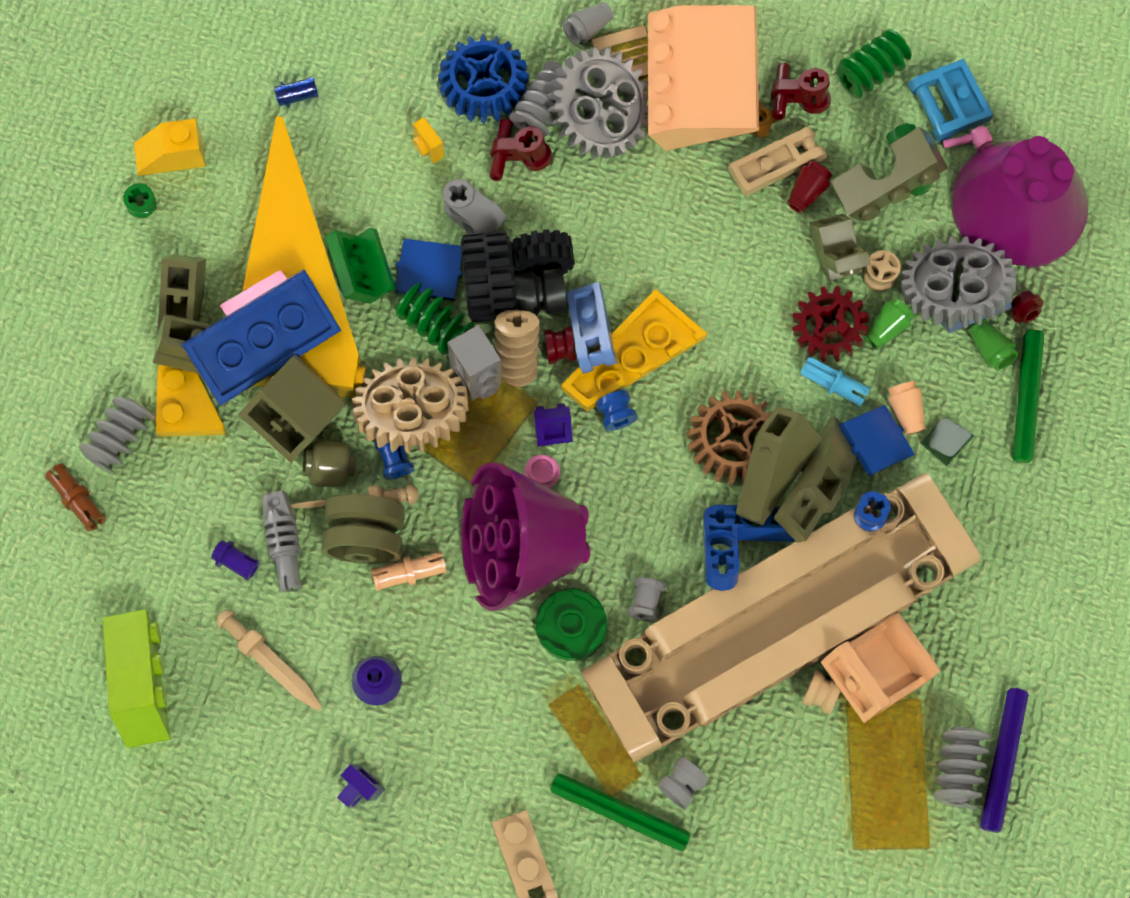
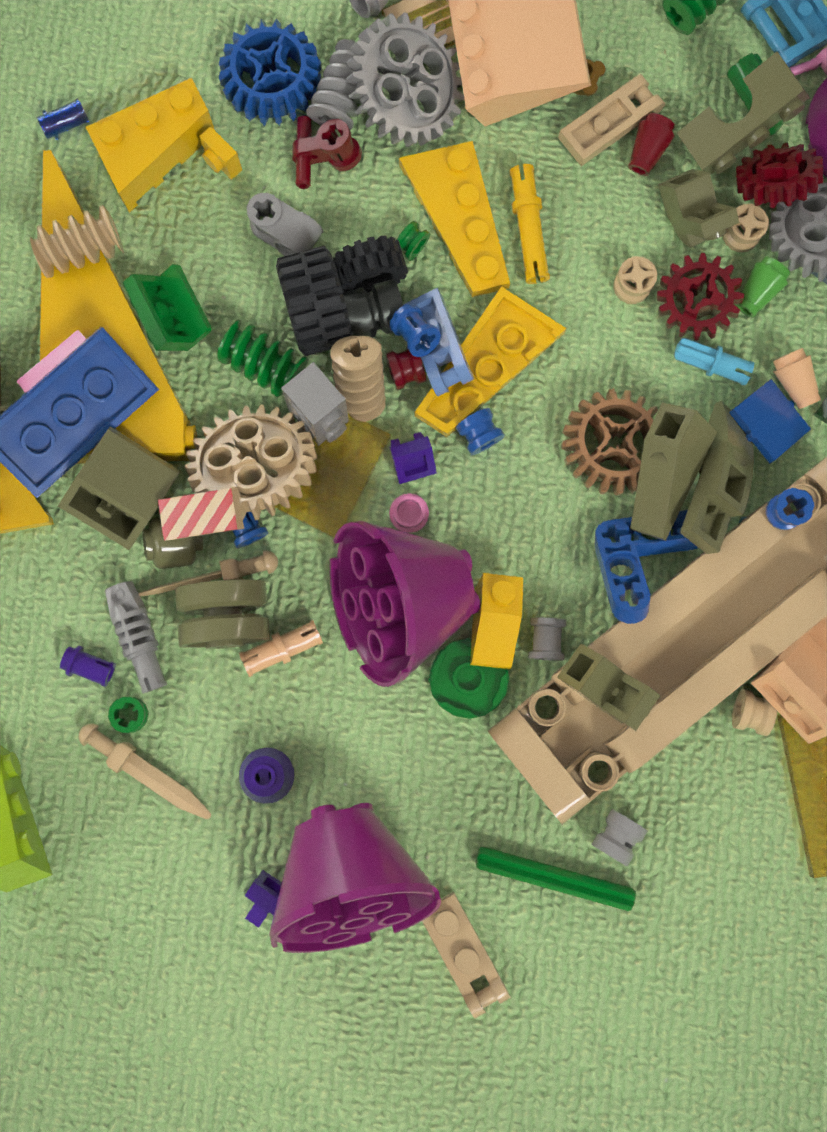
camera: 10 degrees left, 10 degrees up
blue piece [395,239,463,301] -> none
clear yellow tile [548,684,642,797] -> none
dark red piece [771,63,831,120] -> none
none -> tan piece [30,205,124,278]
none -> yellow wedge [86,78,215,213]
none -> green bush [108,697,149,733]
none -> tile [158,487,244,541]
none -> magenta cone [269,803,441,953]
none -> blue bush [390,304,441,357]
none -> green bush [397,221,430,261]
none -> yellow wing [399,141,510,297]
none -> yellow slope [470,573,523,669]
none -> yellow pin [509,164,550,284]
none -> olive brick [557,644,661,731]
none -> tan wheel [613,256,657,304]
none -> dark red gear [736,142,824,208]

